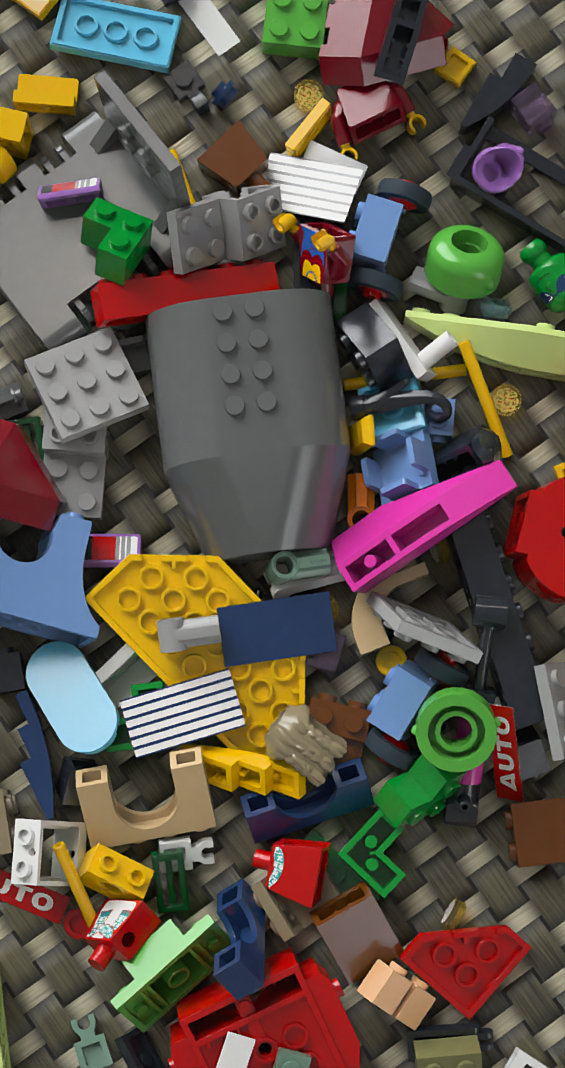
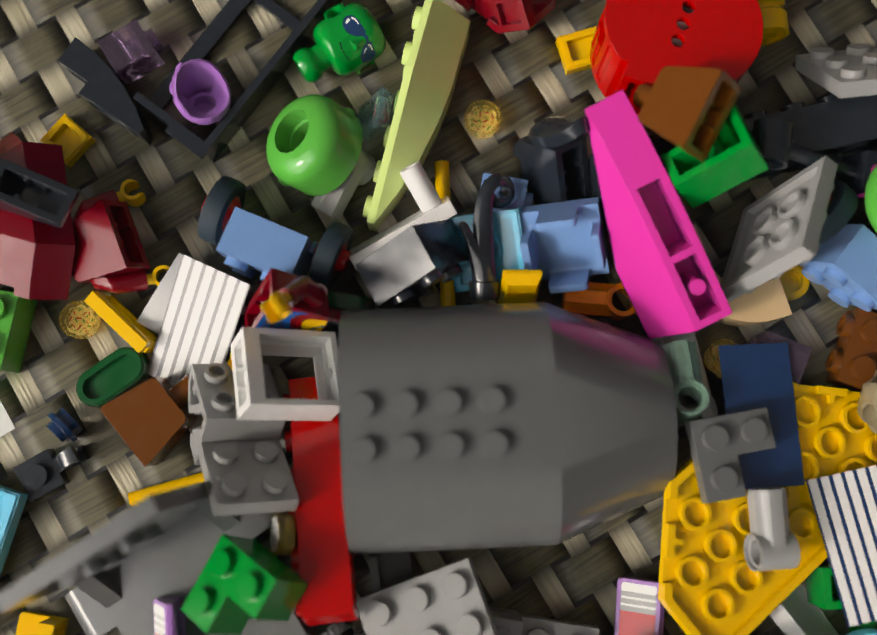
camera: 85 degrees left, 0 degrees up
yellow bar [458,339,513,458] -> none
none -> dark green tile [76,347,149,407]
none -> white window [231,327,340,421]
none -> clear yellow tile [269,513,295,556]
none -> reddish brown torso [633,66,742,162]
none -> green brick [661,102,769,209]
none -> dark grey plate [684,407,776,504]

